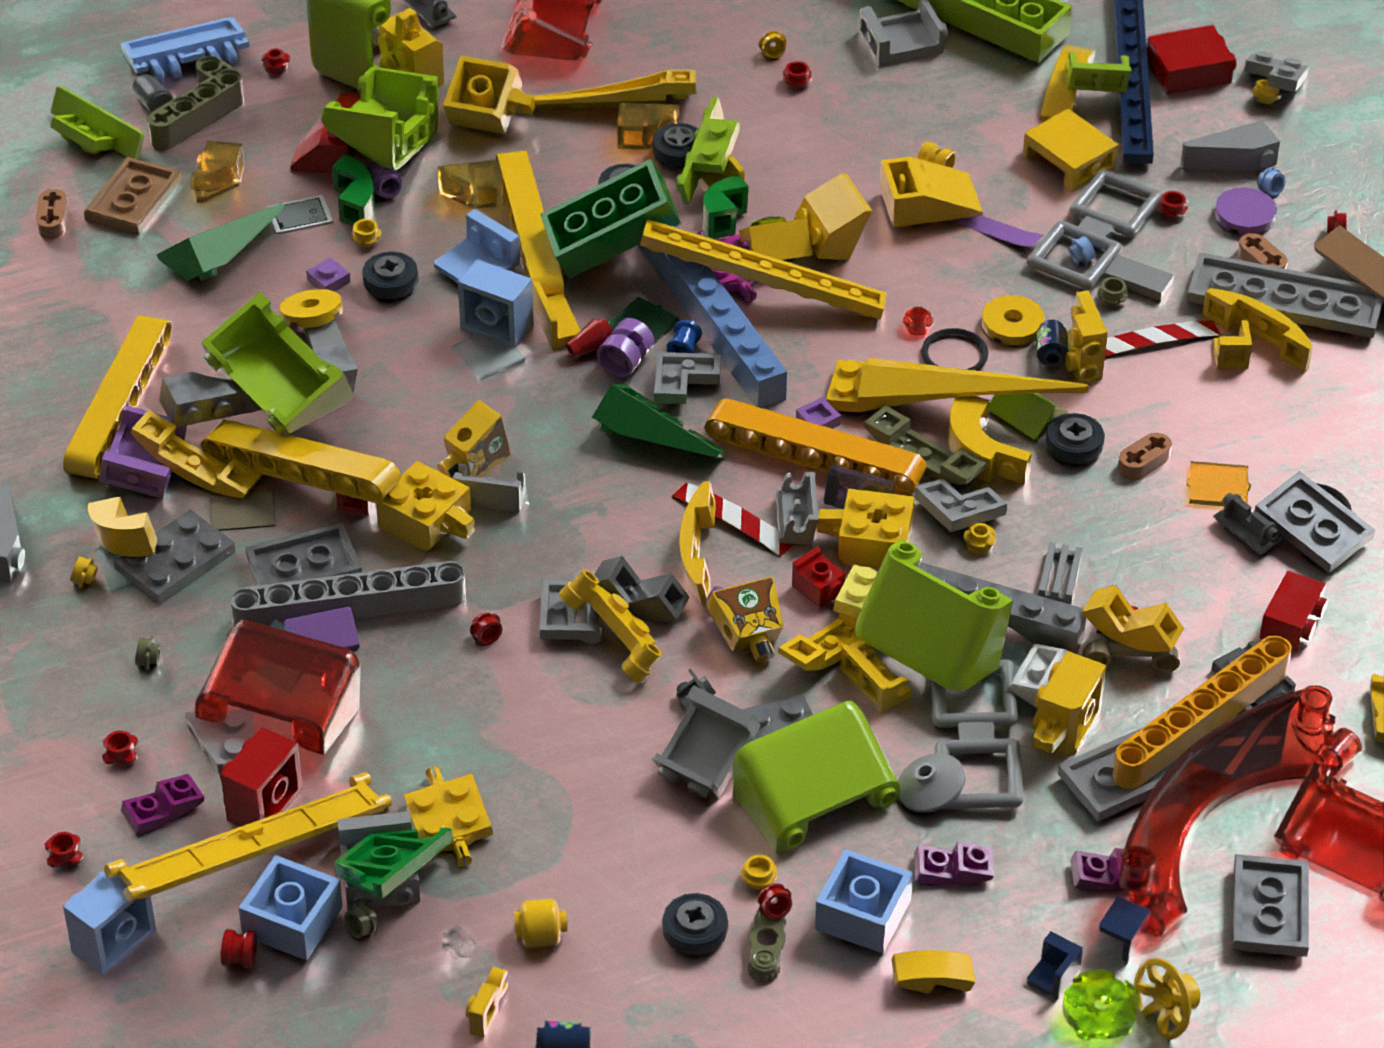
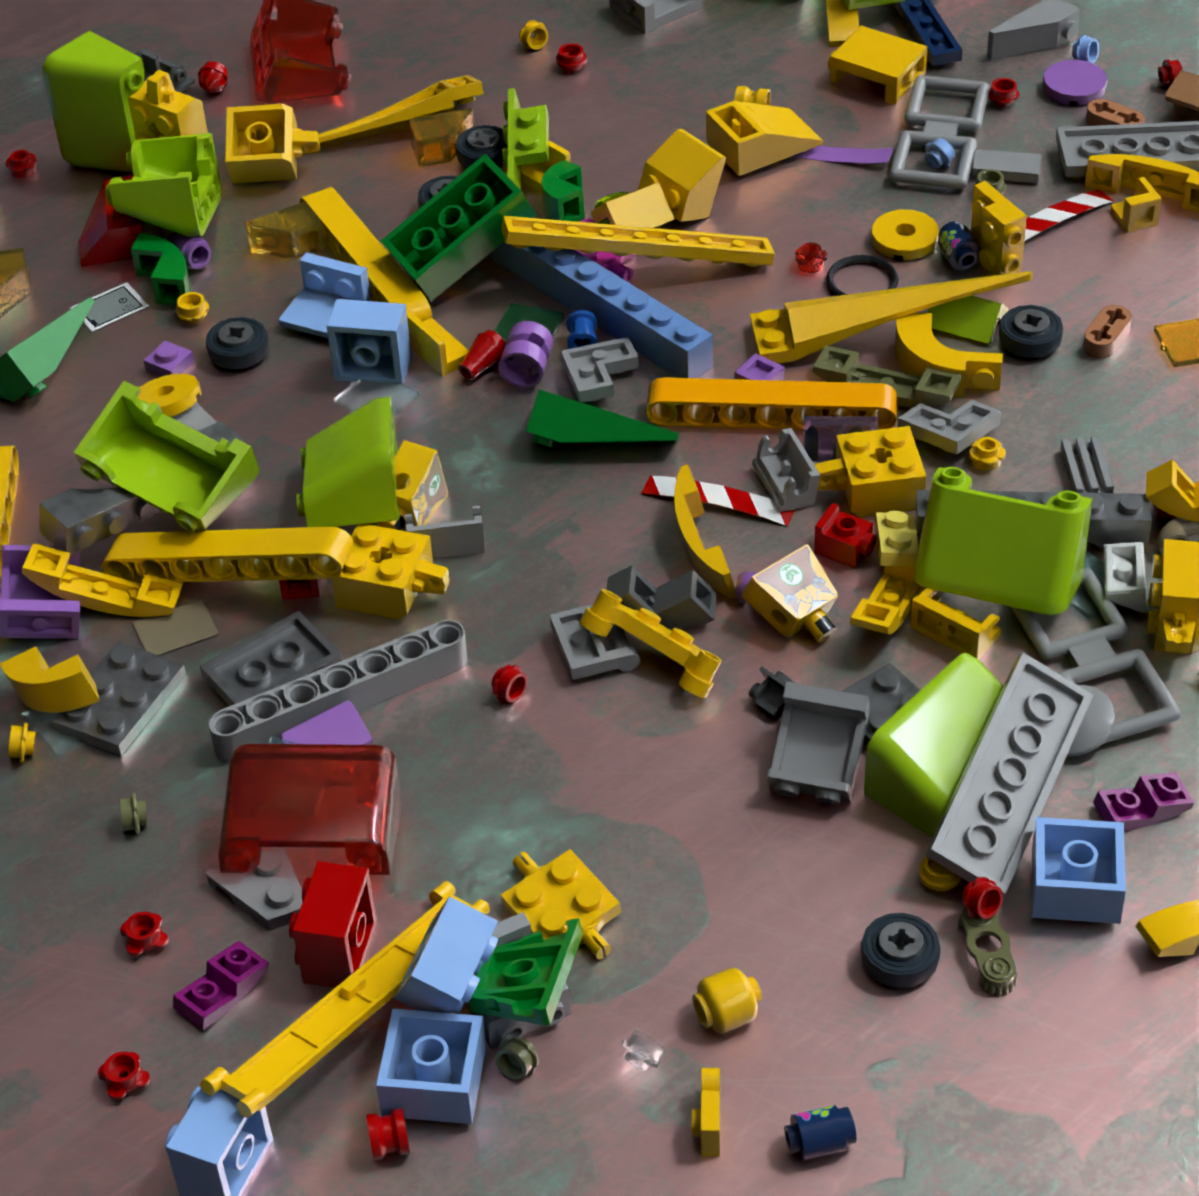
camera: 15 degrees left, 0 degrees up
none -> red plate [198,61,229,94]
none -> lime windscreen [296,397,399,527]
none -> light blue brick [394,896,498,1014]
none -> light grey plate [925,652,1094,896]

